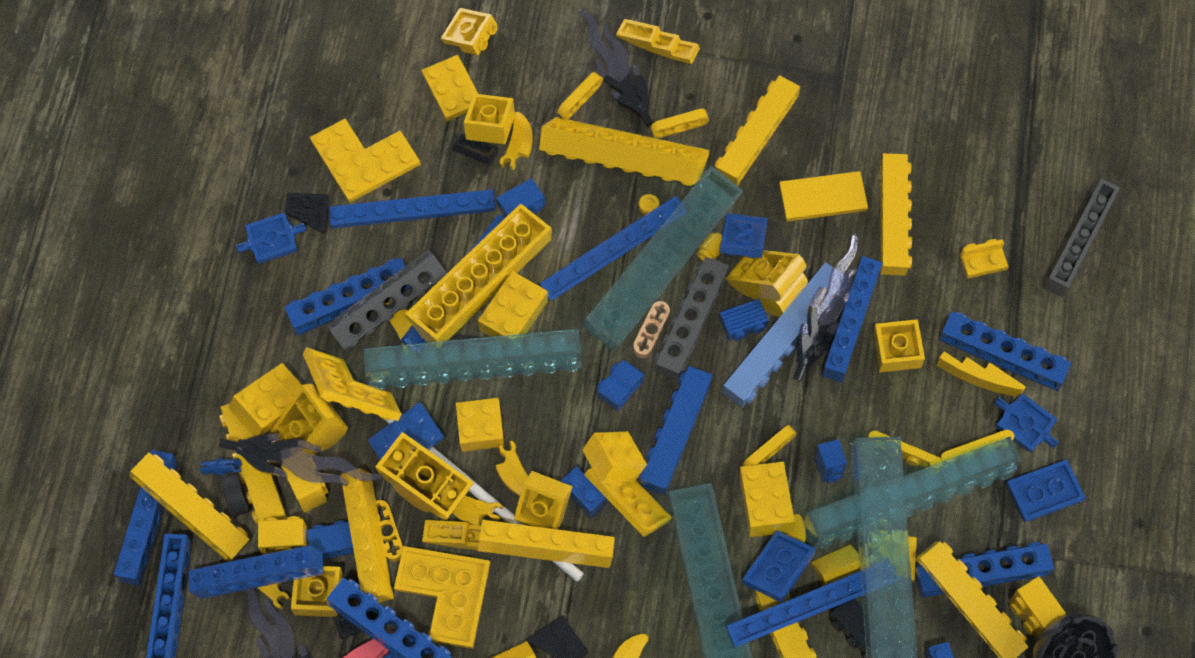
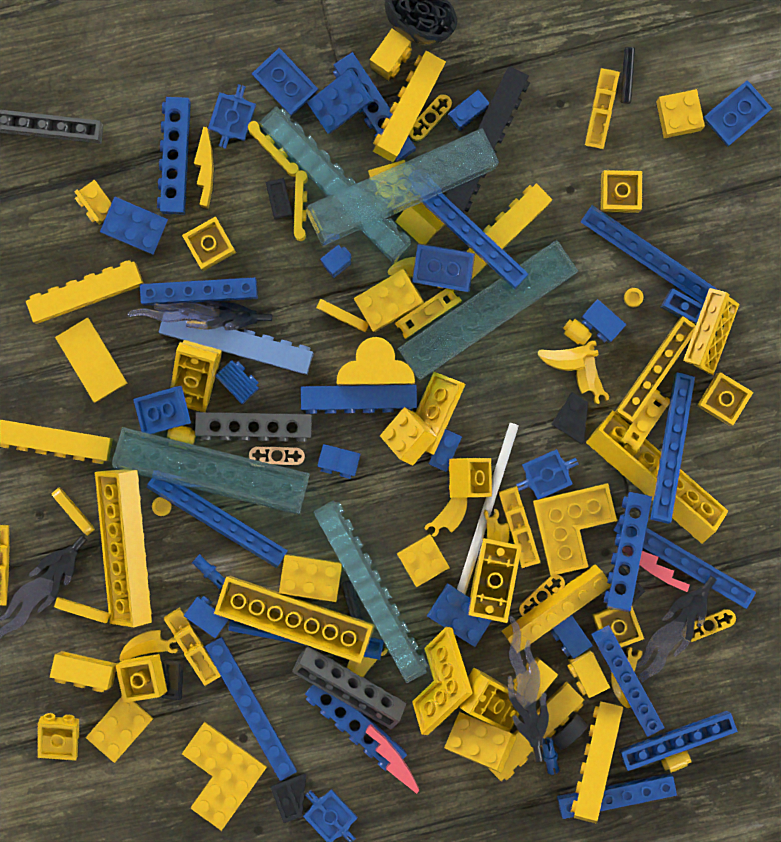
camera: 115 degrees left, 20 degrees up
yellow brick [478,520,615,568] -> none
none -> yellow brick [50,651,118,692]
none -> blue plate [100,197,168,255]
none -> yellow slope [164,607,221,686]
none -> blue pin [192,554,225,589]
none -> black plate [266,178,293,220]
none -> blue plate [307,69,373,134]
none -> yellow brick [337,337,415,386]
none -> coral slope [365,724,419,794]
none -> yellow plate [395,288,462,339]
none -> yellow beam [409,95,452,141]
none -> blue plate [516,449,579,500]
none -> yellow brick [661,750,691,773]

